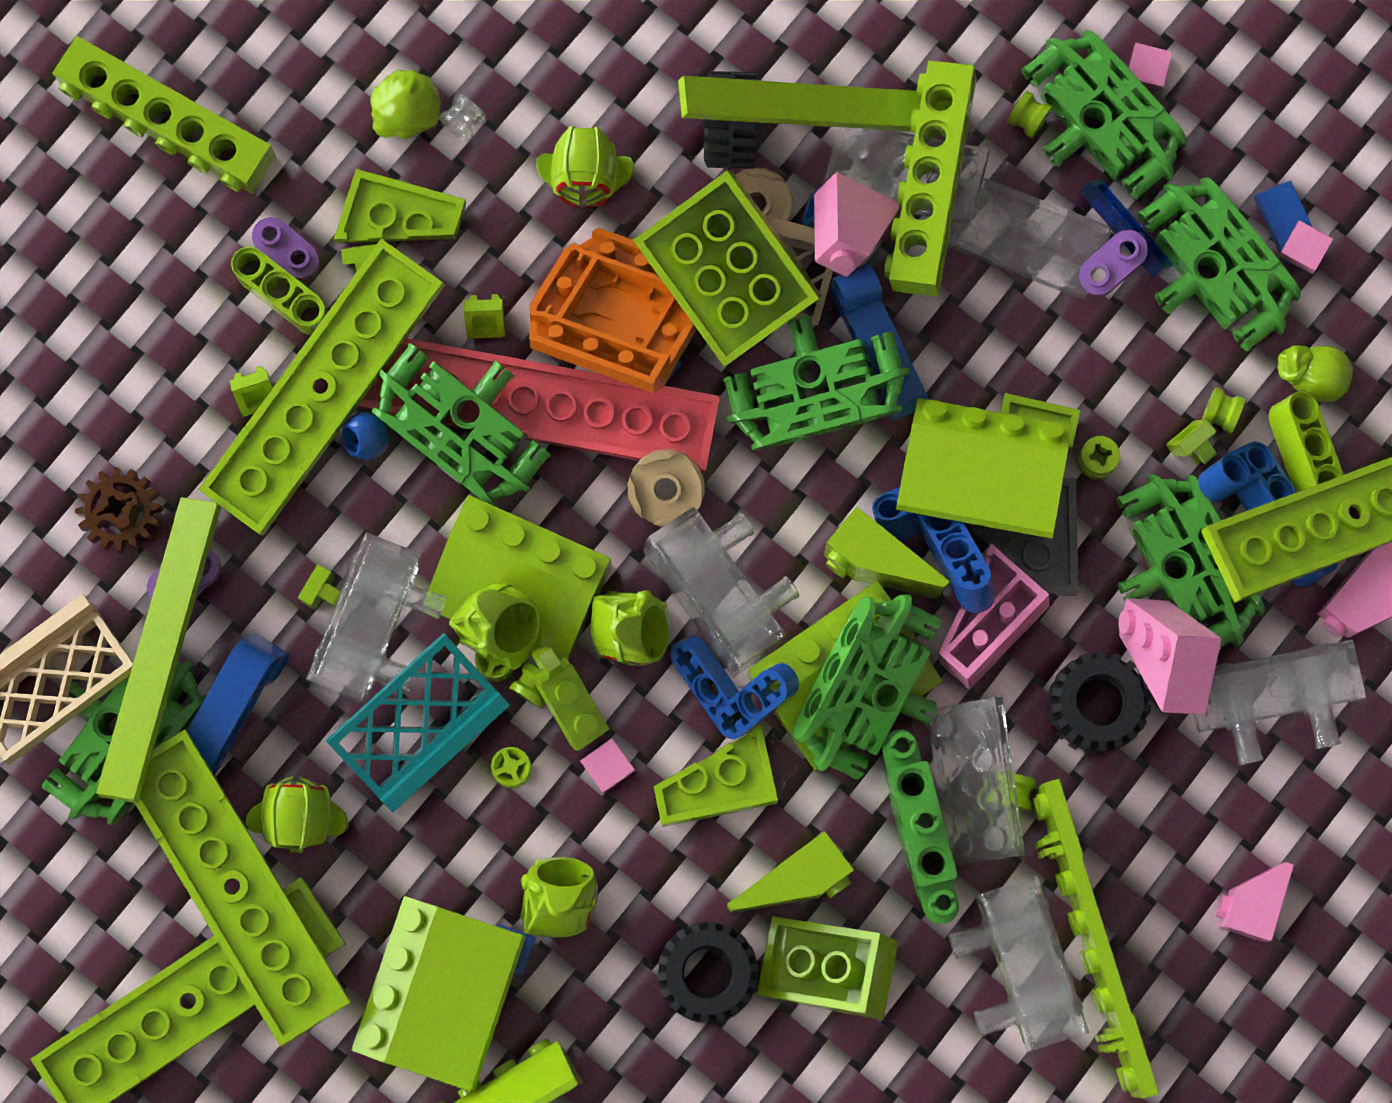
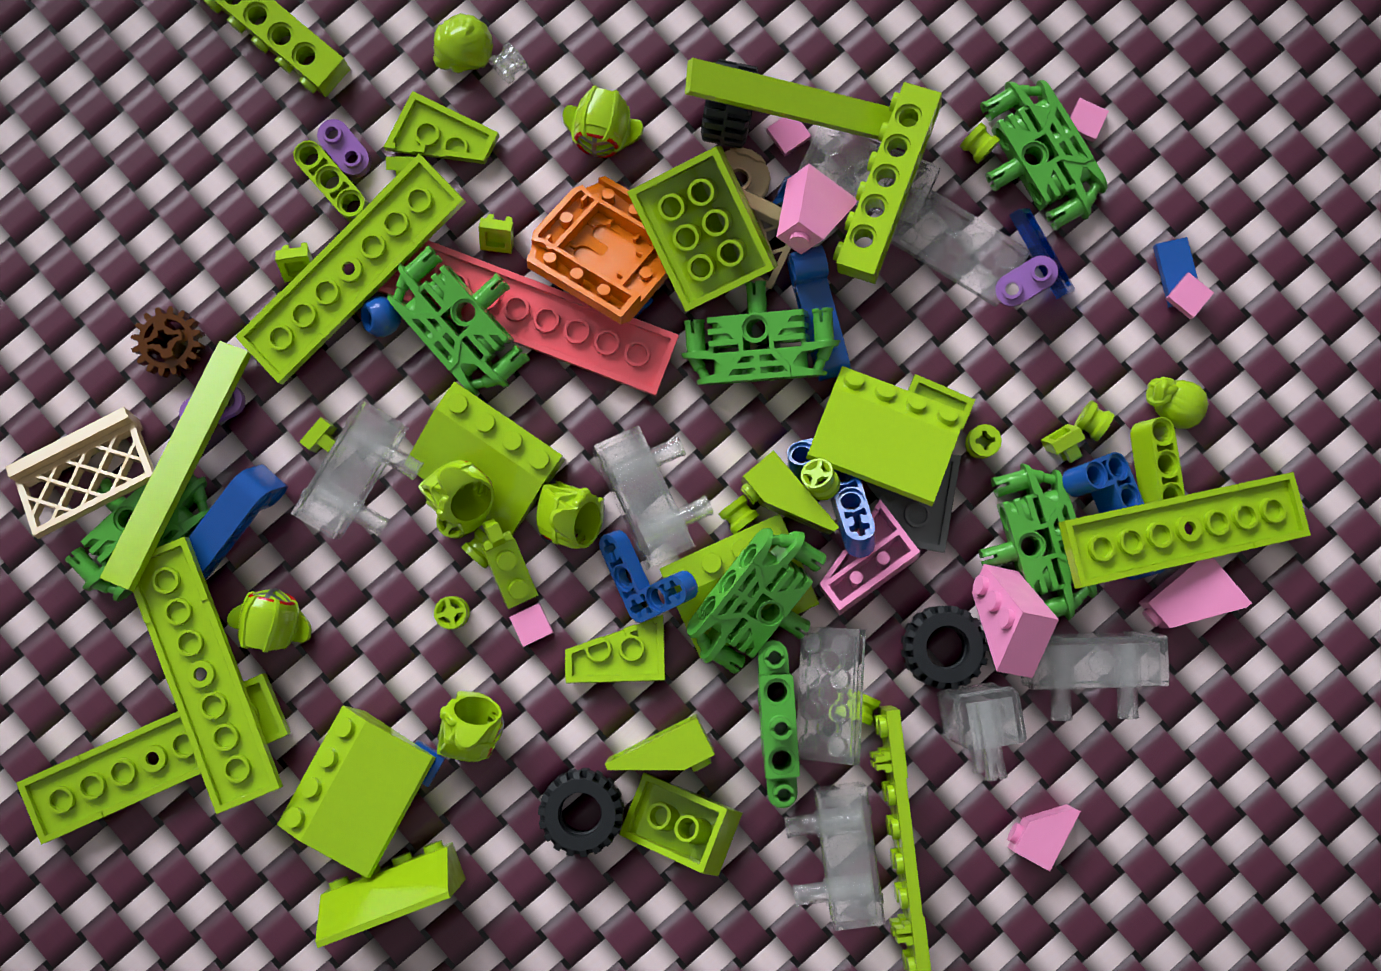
camera: 10 degrees right, 5 degrees up
teal fence [326,633,510,813] -> none
tan tile [627,449,705,527] -> none
bright green piece [1137,177,1301,351] -> none
none -> lime wheel [718,494,759,534]
none -> bright pink tile [766,117,811,157]
none -> lime wheel [801,458,840,500]
none -> clear piece [937,682,1027,781]

